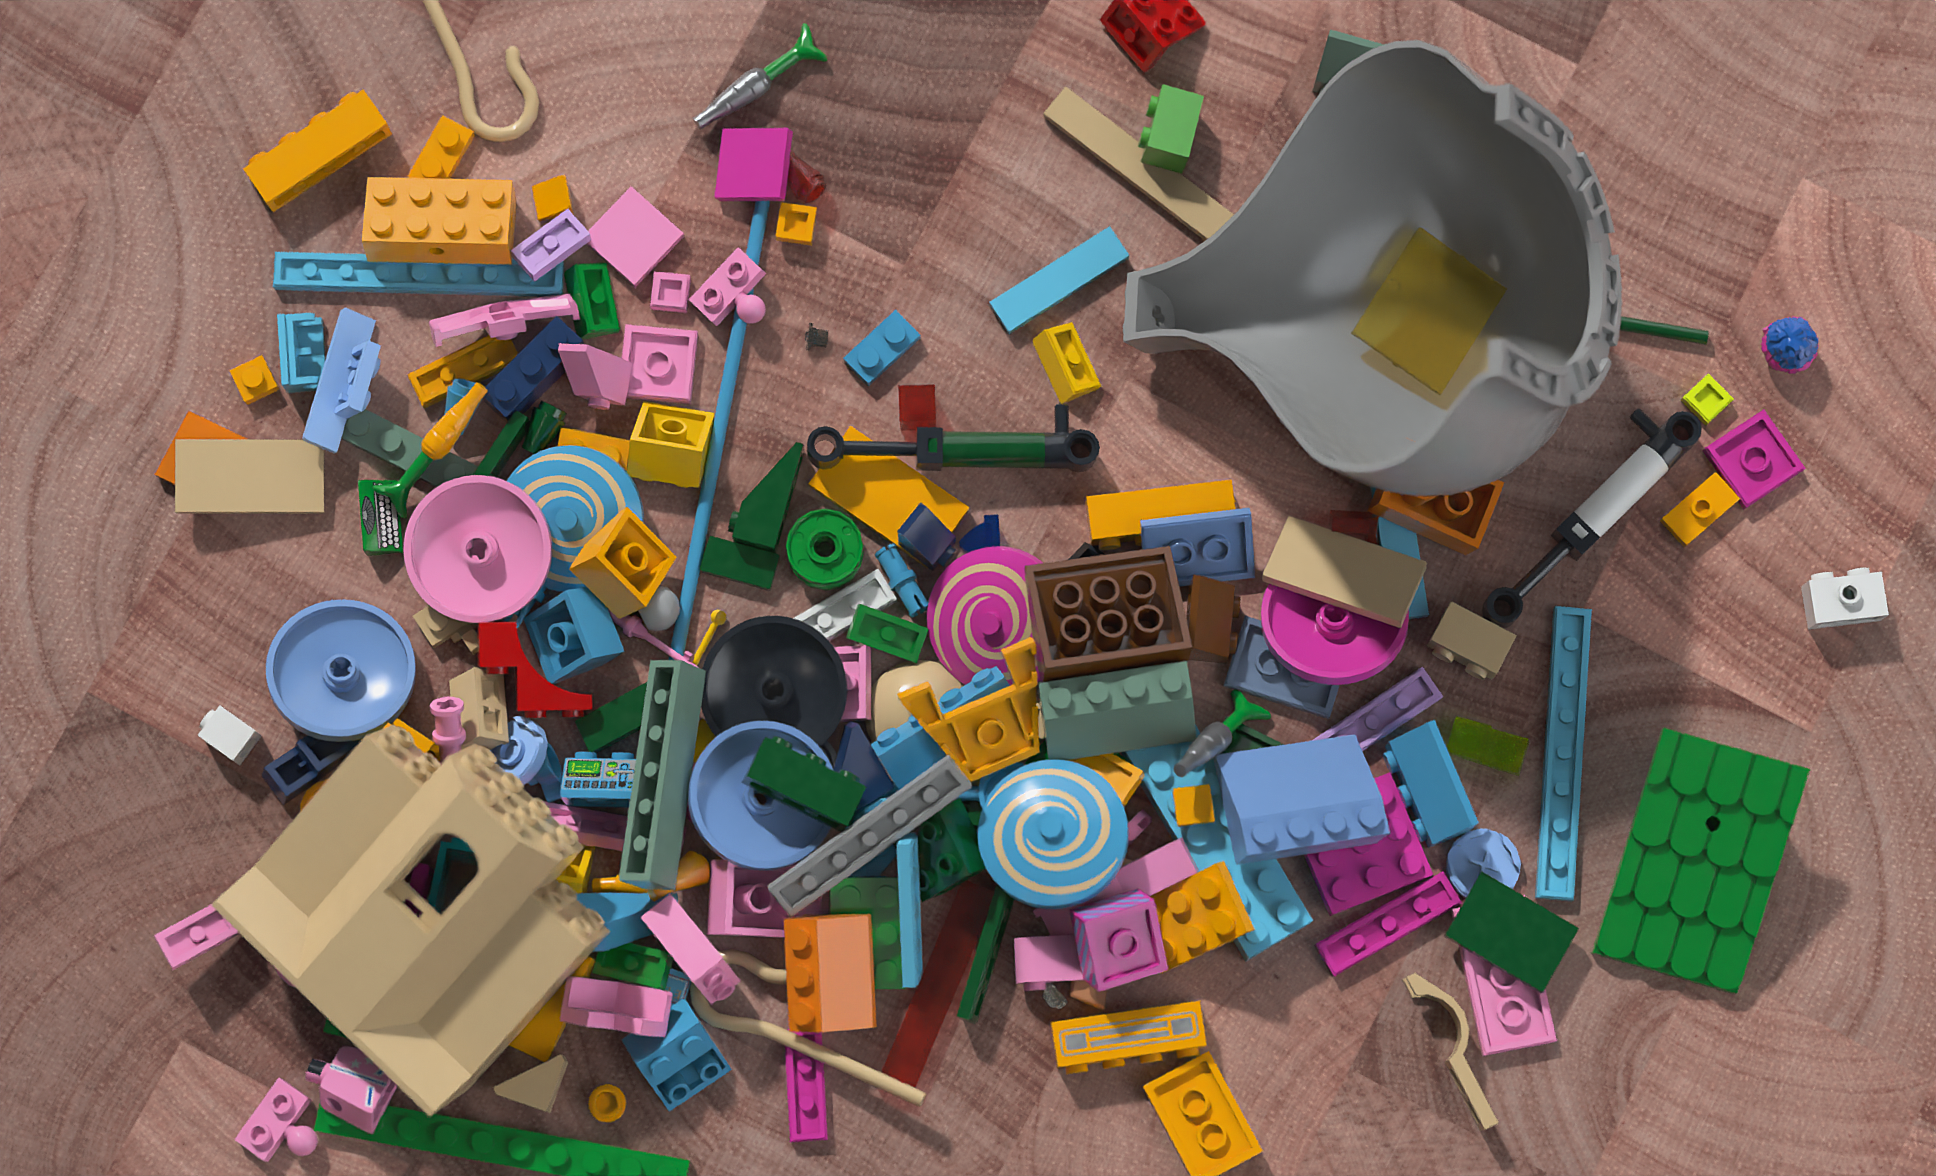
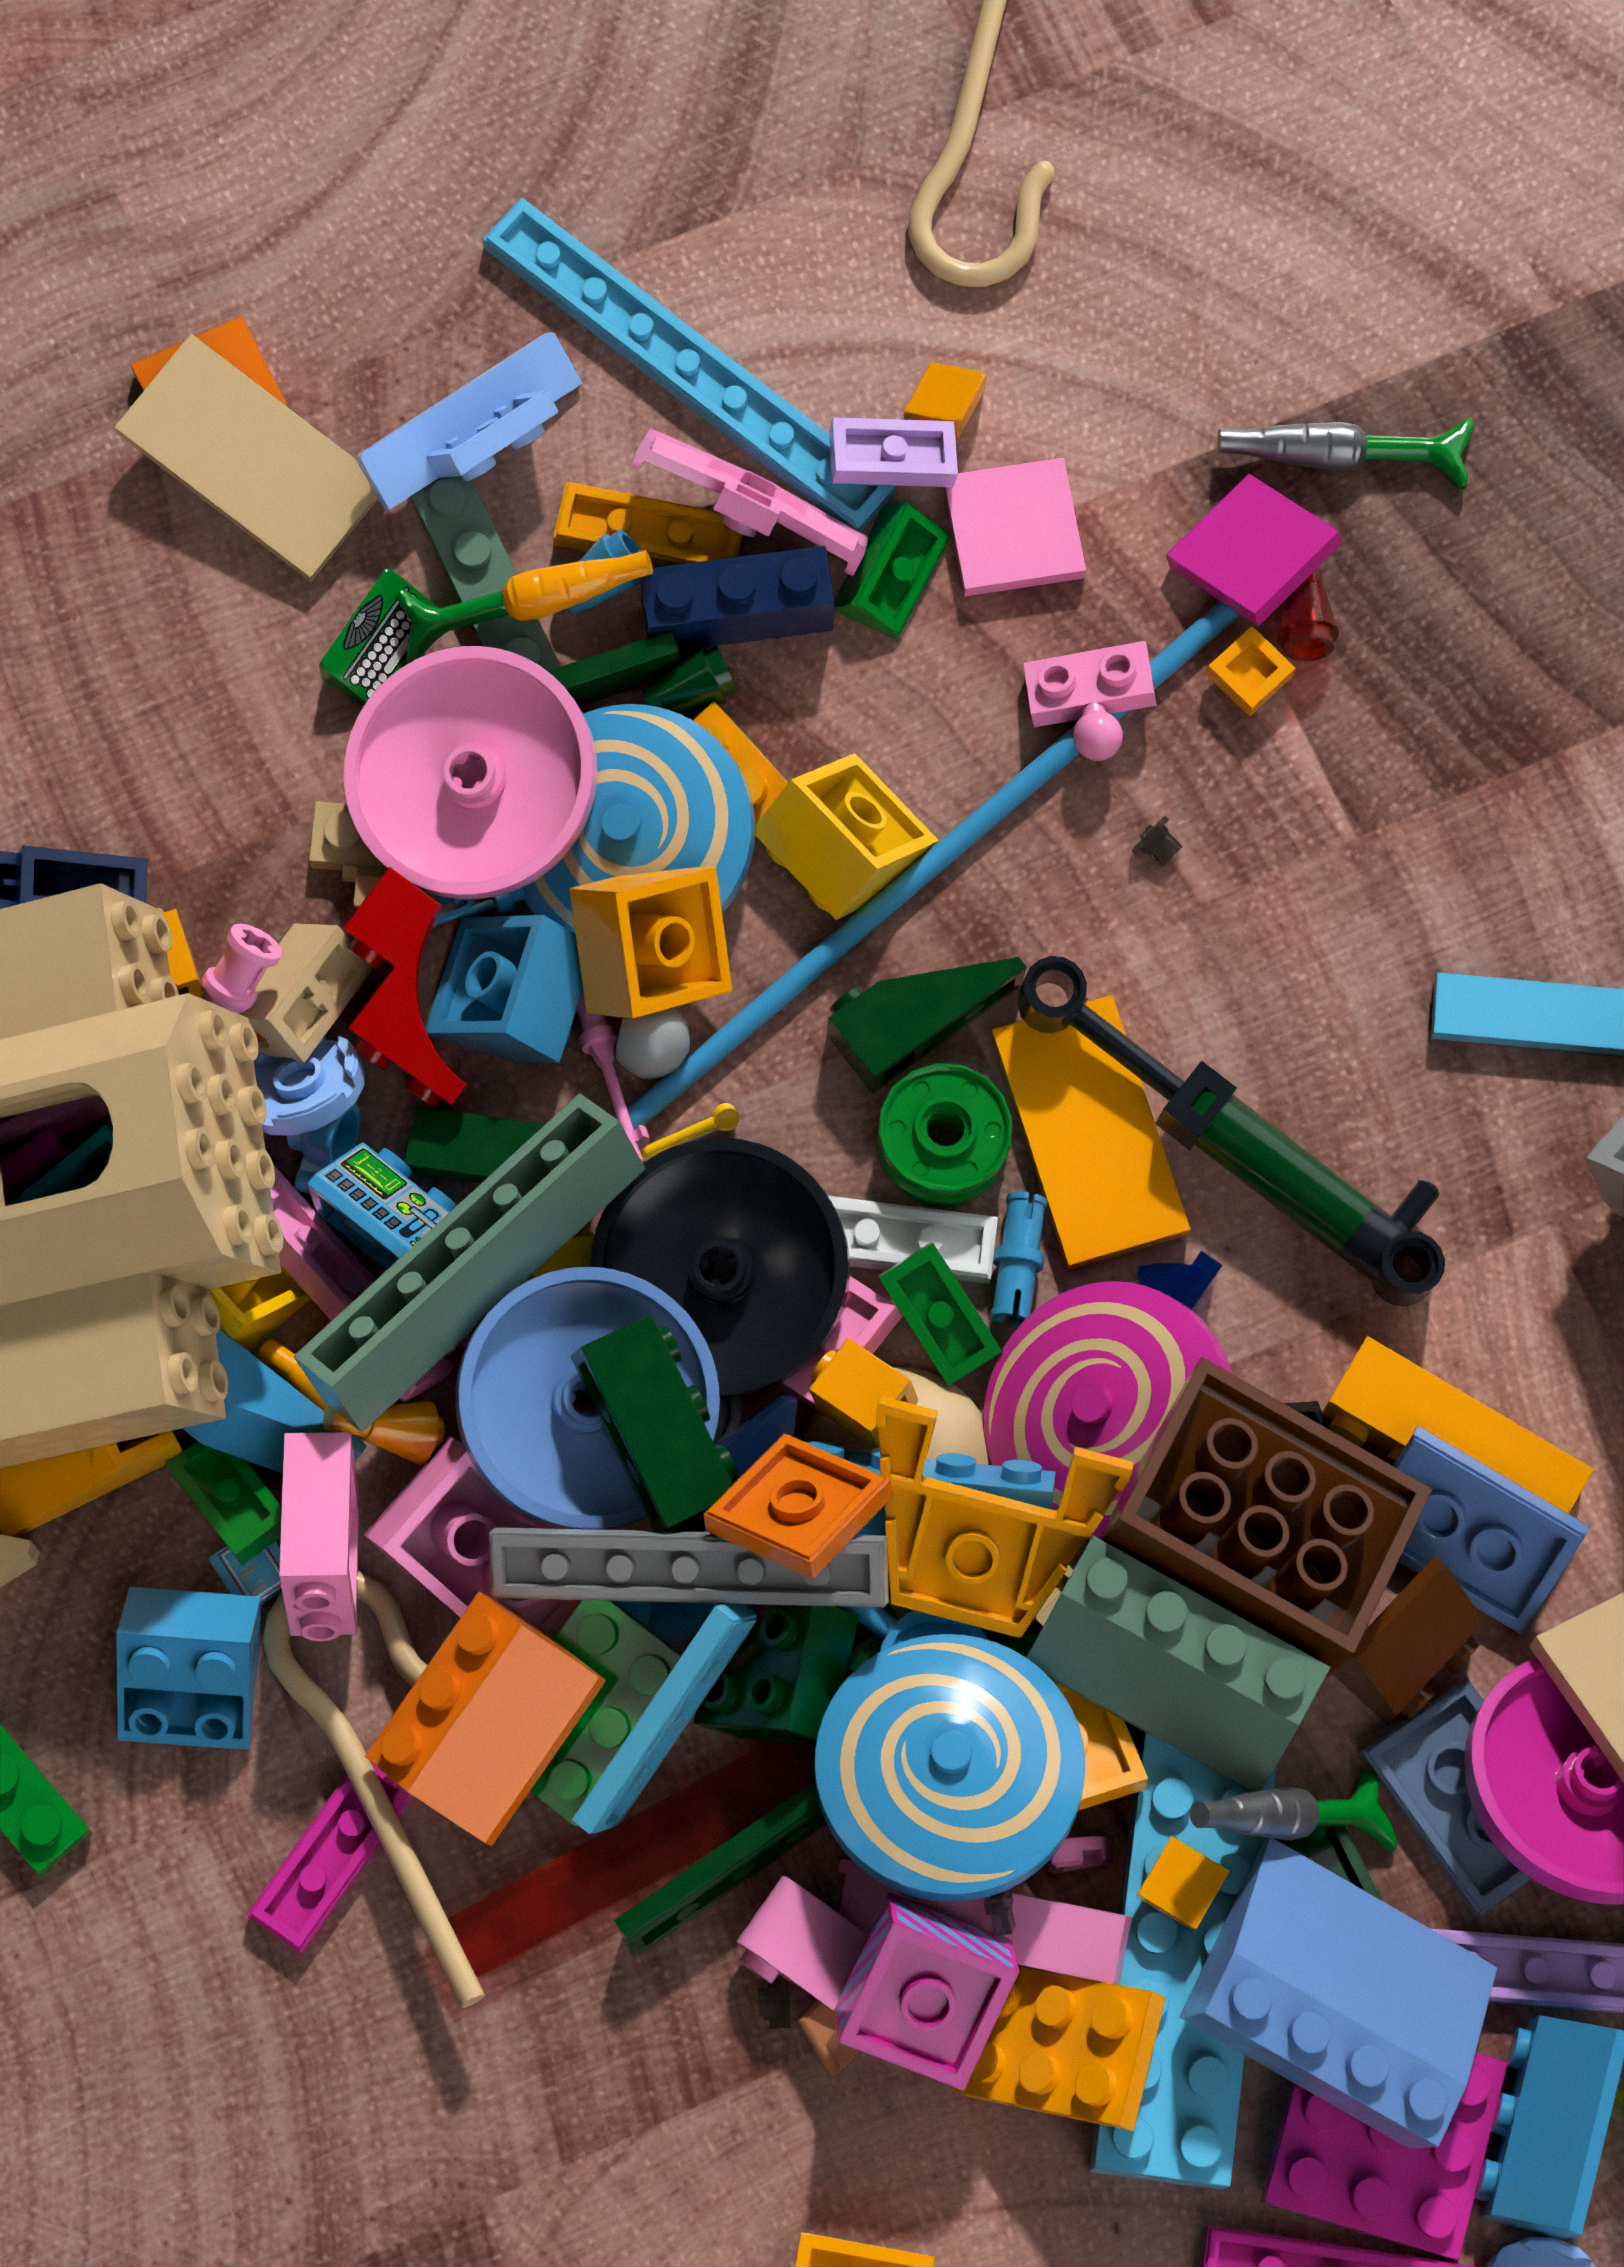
camera: 35 degrees right, 5 degrees down
light orange plate [229,355,280,405] -> none
light orange brick [243,89,392,212] -> none
medium blue dish [266,599,416,742] -> none
medium azure hinge [277,313,326,393] -> none
light orange brick [362,177,517,265] -> none
light orange plate [407,115,475,179] -> none
bright pink slope [558,343,633,410] -> none
bright pink panel [560,976,672,1037] -> none
light orange plate [588,1084,626,1122] -> none
bright pink tile [622,325,698,404] -> none
bright pink tile [650,272,691,313] -> none
dark green tile [700,535,780,591] -> none
dark azure plate [843,309,921,387] -> none
clear red brick [898,384,936,431] -> none
dark blue slope [898,502,957,571] -> none
yellow slope [1033,322,1102,403] -> none
light orange brick [1051,1001,1207,1075] -> none
none -> orange tile [703,1433,893,1579]
none -> light orange brick [809,1338,919,1448]
none -> clear smoke piece [983,1888,1016,1937]

